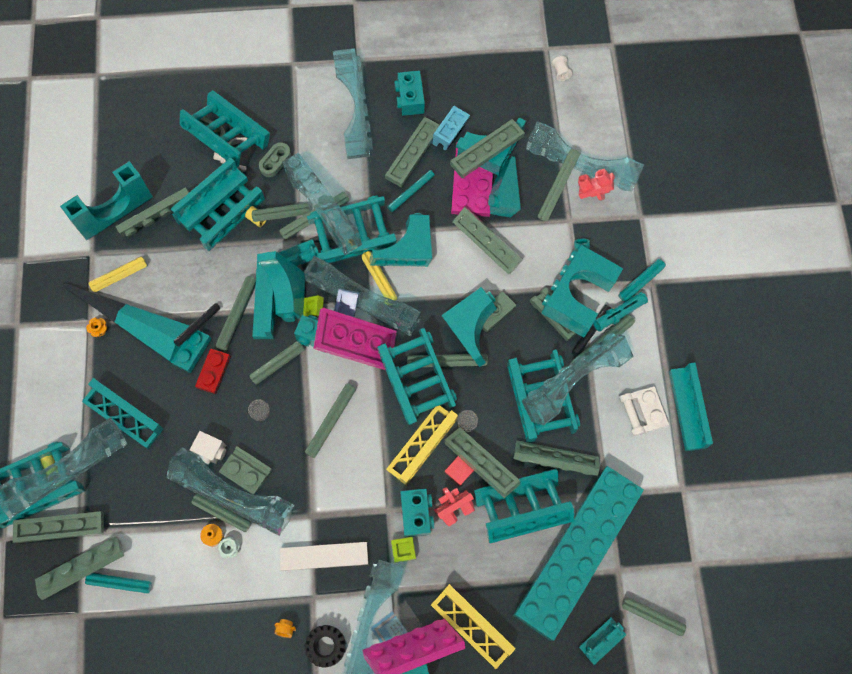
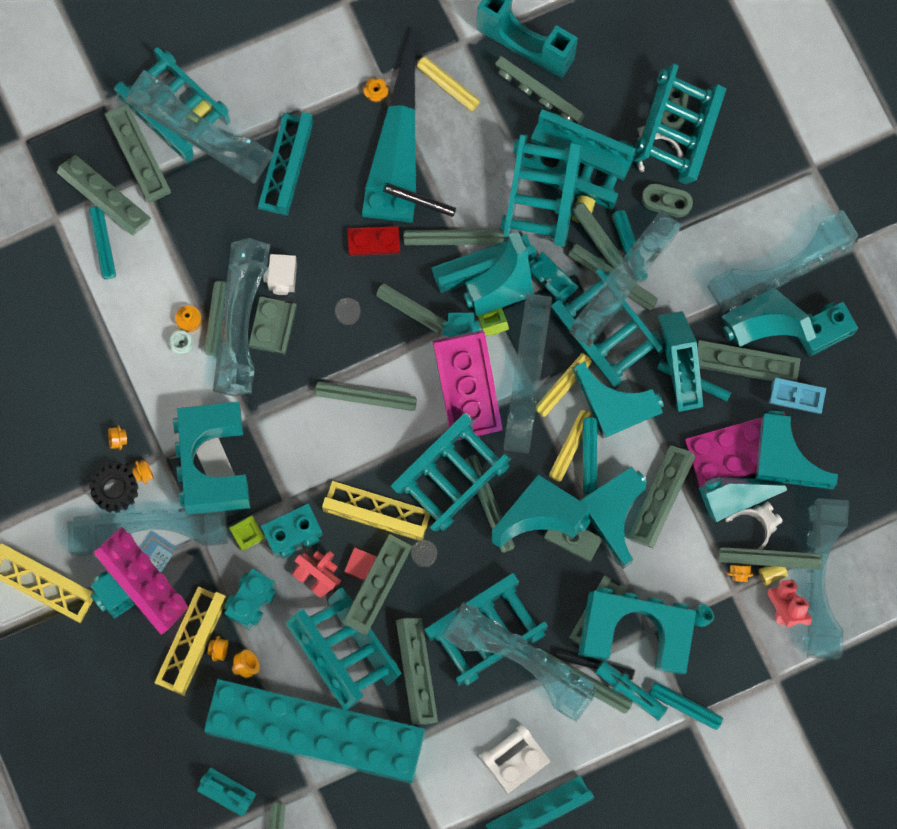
camera: 70 degrees right, 5 degrees up
medium blue plate [334,288,359,317] -> none
sand green plate [450,119,525,179] -> none
none -> light orange plate [132,460,154,485]
none -> teal arch [173,402,250,515]
none -> light orange plate [208,636,228,662]
none -> teal brick [224,568,277,631]
none -> light orange tile [232,649,260,678]
none -> teal fence [500,134,583,247]
none -> light yellow axle [549,410,593,482]
none -> teal arch [580,467,647,569]
none -> teal axle [583,417,597,494]
none -> teal axle [612,210,648,283]
none -> teal arch [658,311,704,412]
none -> teal arch [721,288,816,347]
none -> white helmet [726,501,783,550]
none -> light orange plate [727,564,753,582]
none -> light yellow hinge [759,566,788,586]

